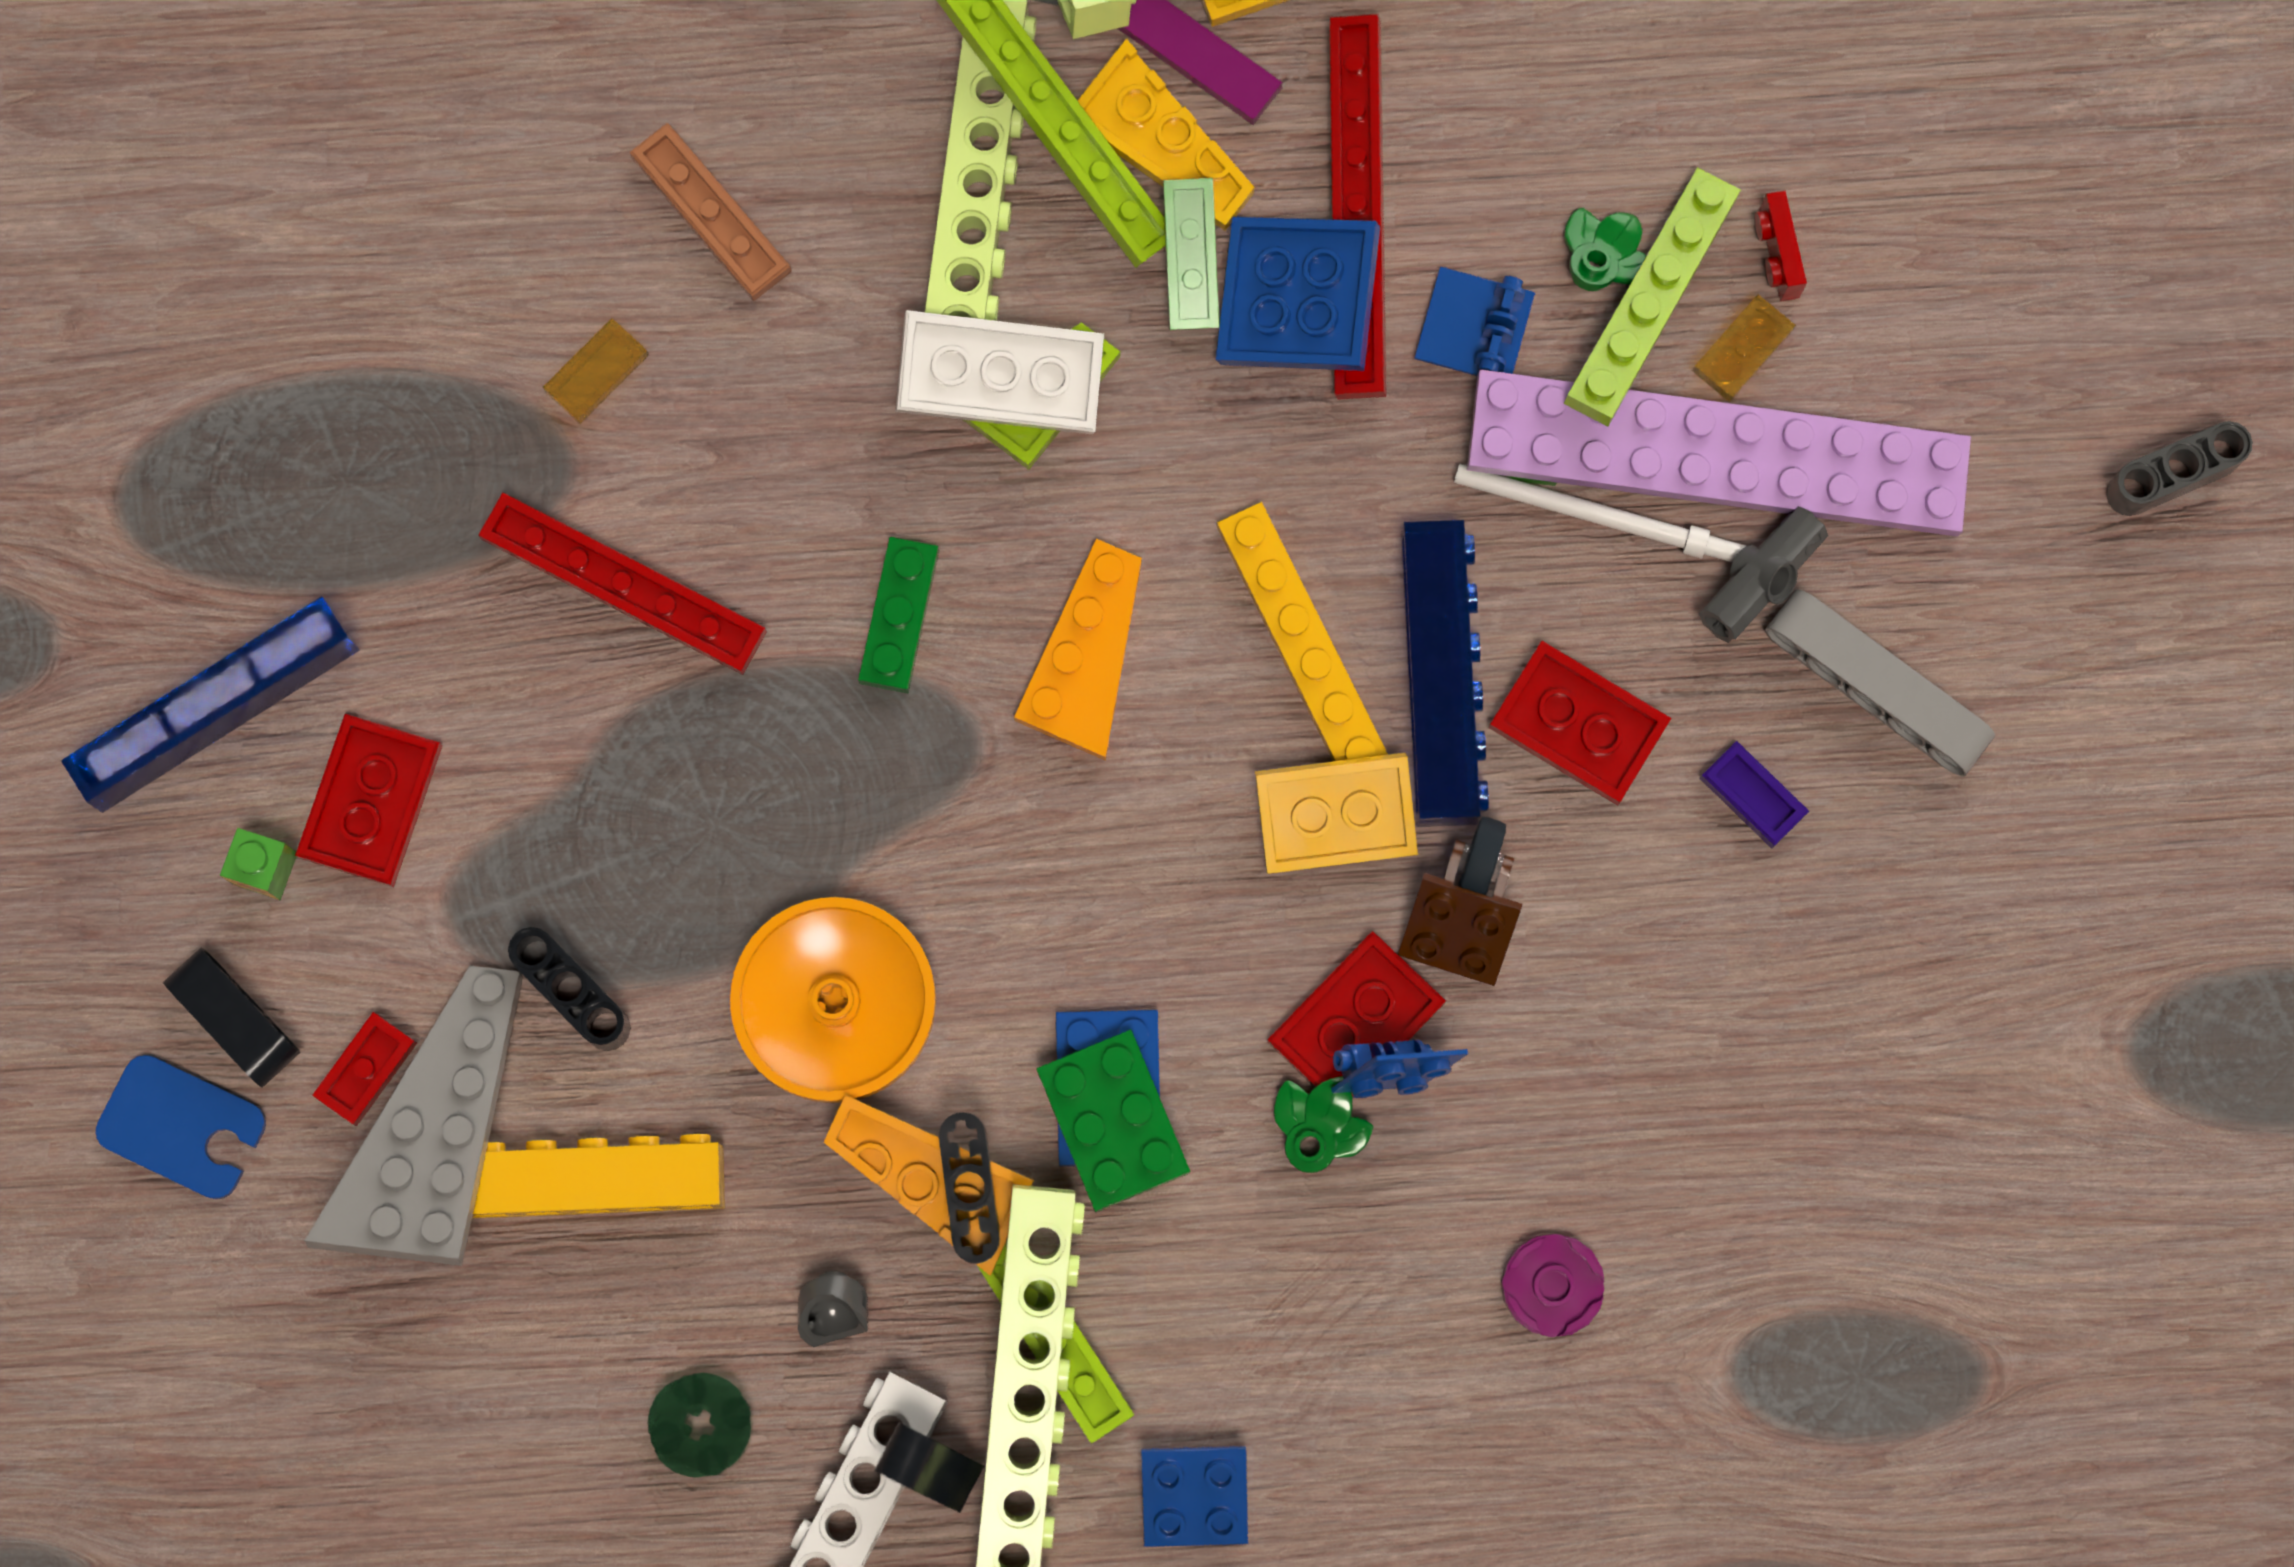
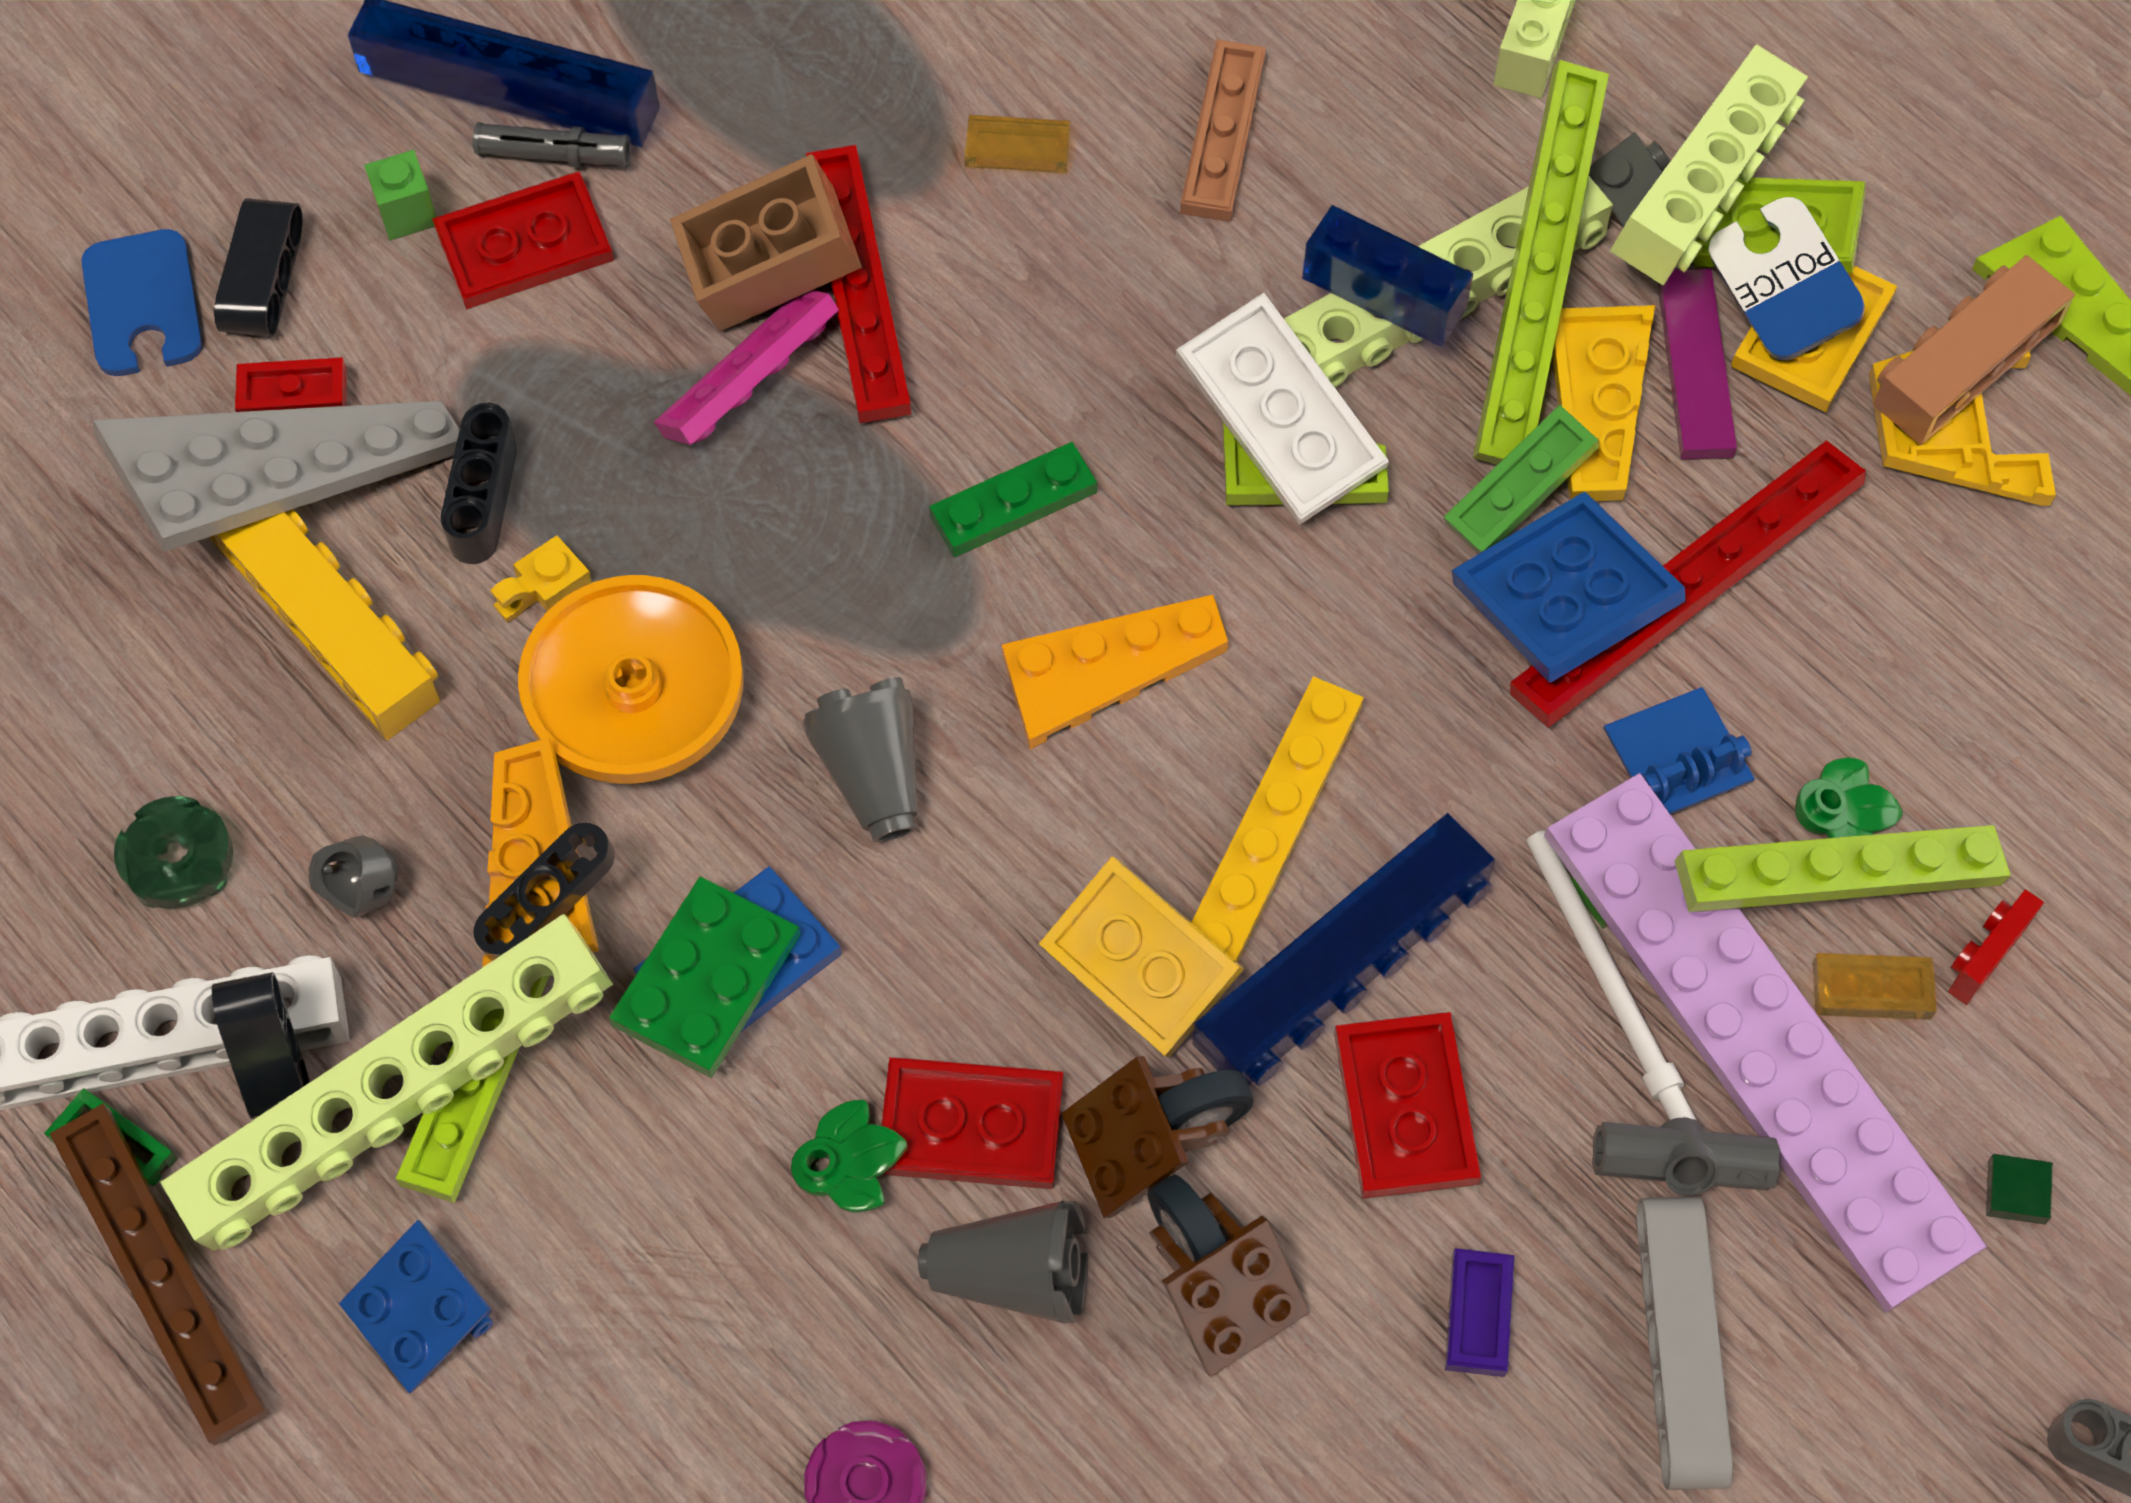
camera: 50 degrees right, 15 degrees down
blue hinge [1331,1040,1468,1098] -> none
none -> dark grey pin [473,122,631,168]
none -> yellow plate [490,535,591,622]
none -> dark pink plate [654,290,839,445]
none -> medium nougat brick [670,154,862,332]
none -> dark grey cone [803,677,917,842]
none -> dark grey cone [918,1201,1088,1323]
none -> reddish brown plate [1147,1175,1309,1377]
none -> clear blue brick [1302,205,1474,348]
none -> dark green tile [1986,1154,2053,1225]

